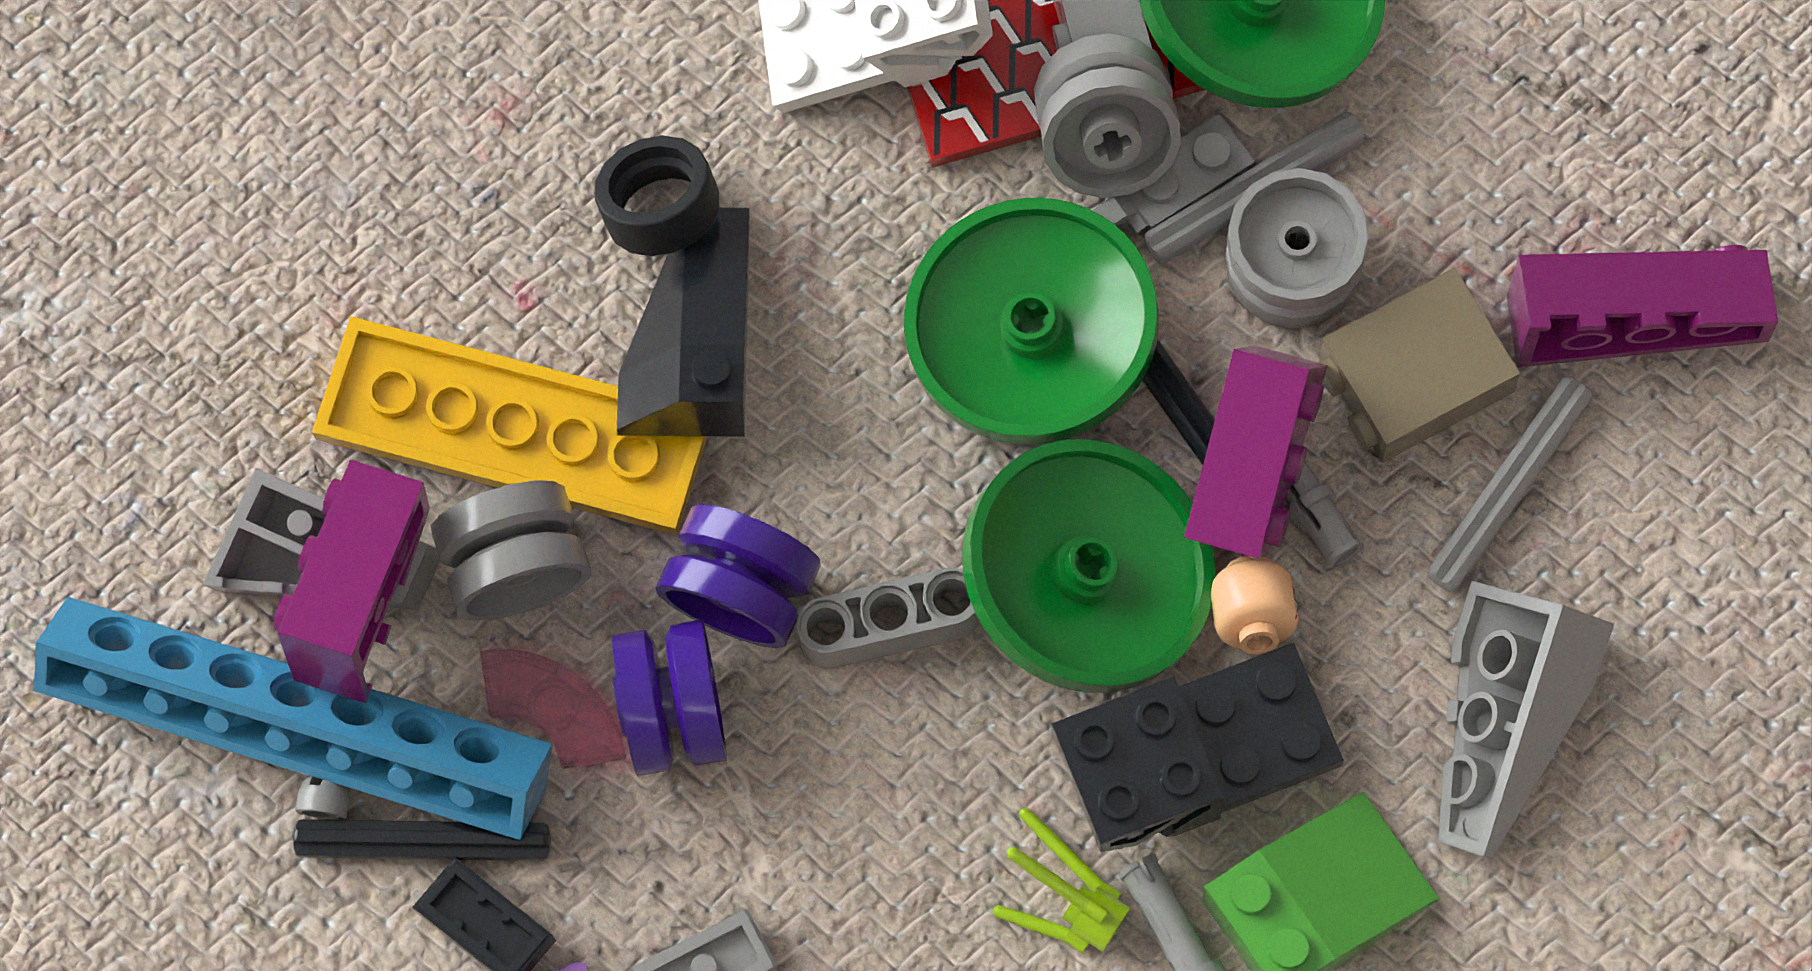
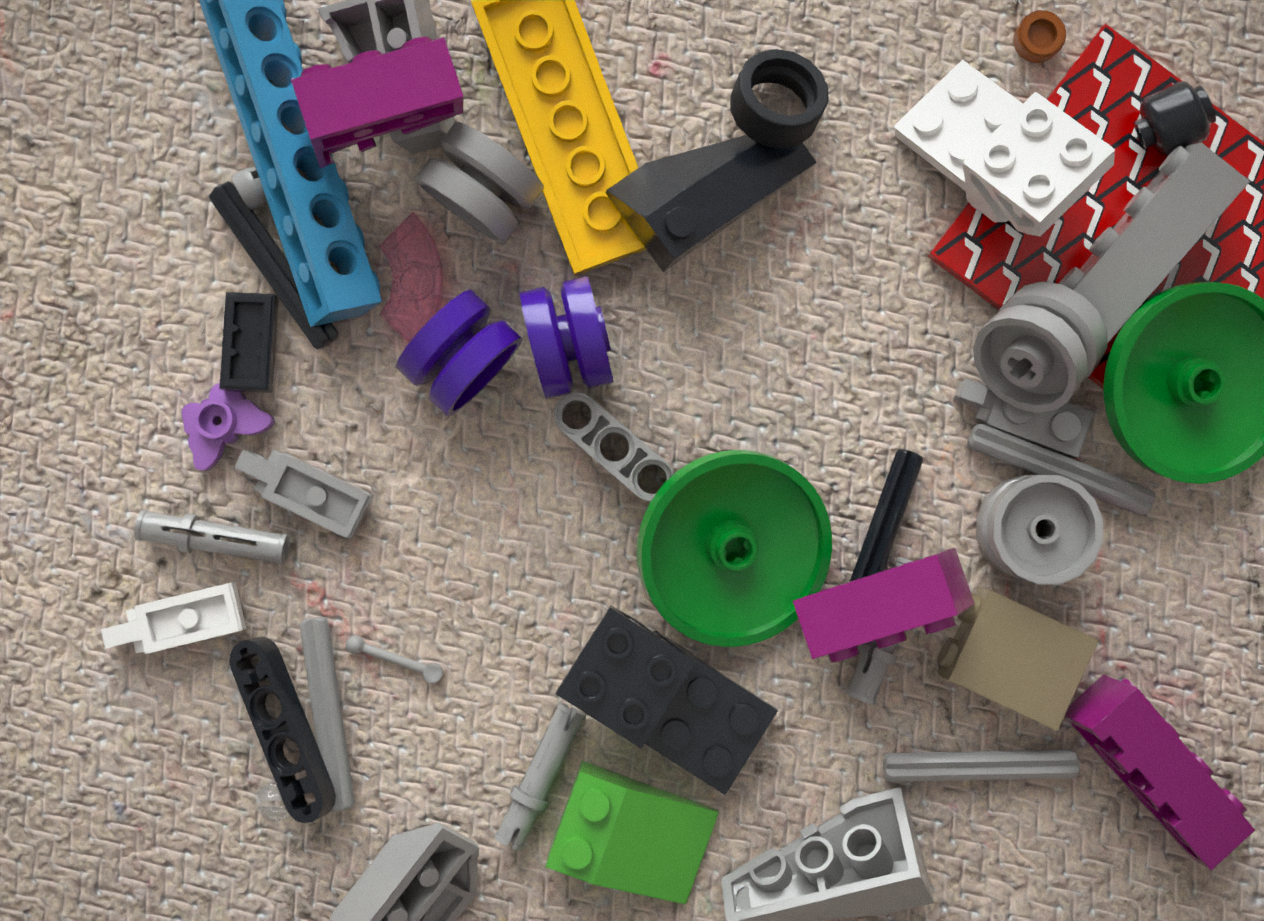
camera: 45 degrees right, 15 degrees up
green dish [904,197,1159,444] -> none
lime plant [993,807,1131,954] -> none
light nougat head [1211,556,1299,655] -> none

